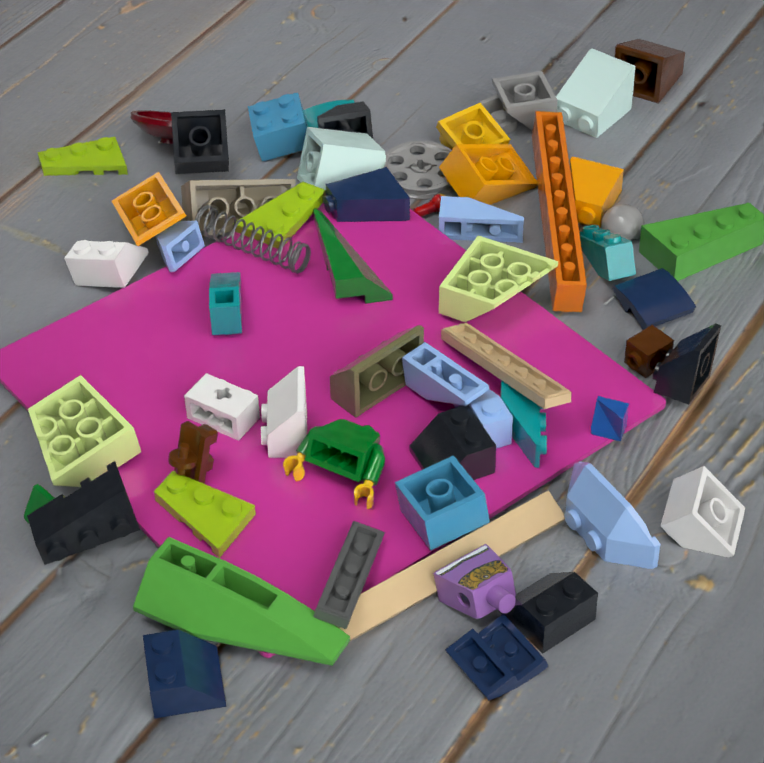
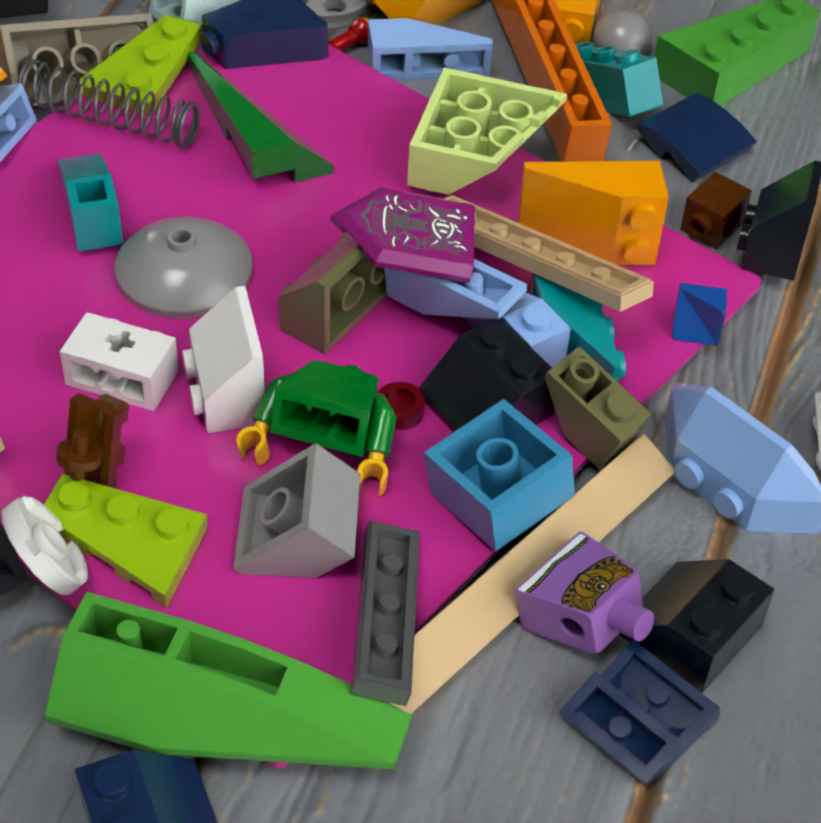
camera: 15 degrees left, 5 degrees up
none -> white tile [1,496,88,595]
none -> light grey dish [114,216,253,319]
none -> light grey slope [233,443,360,578]
none -> magenta tile [330,187,475,283]
none -> dark red tile [378,382,425,430]
none -> light orange slope [517,161,669,265]
none -> olive slope [544,346,652,470]

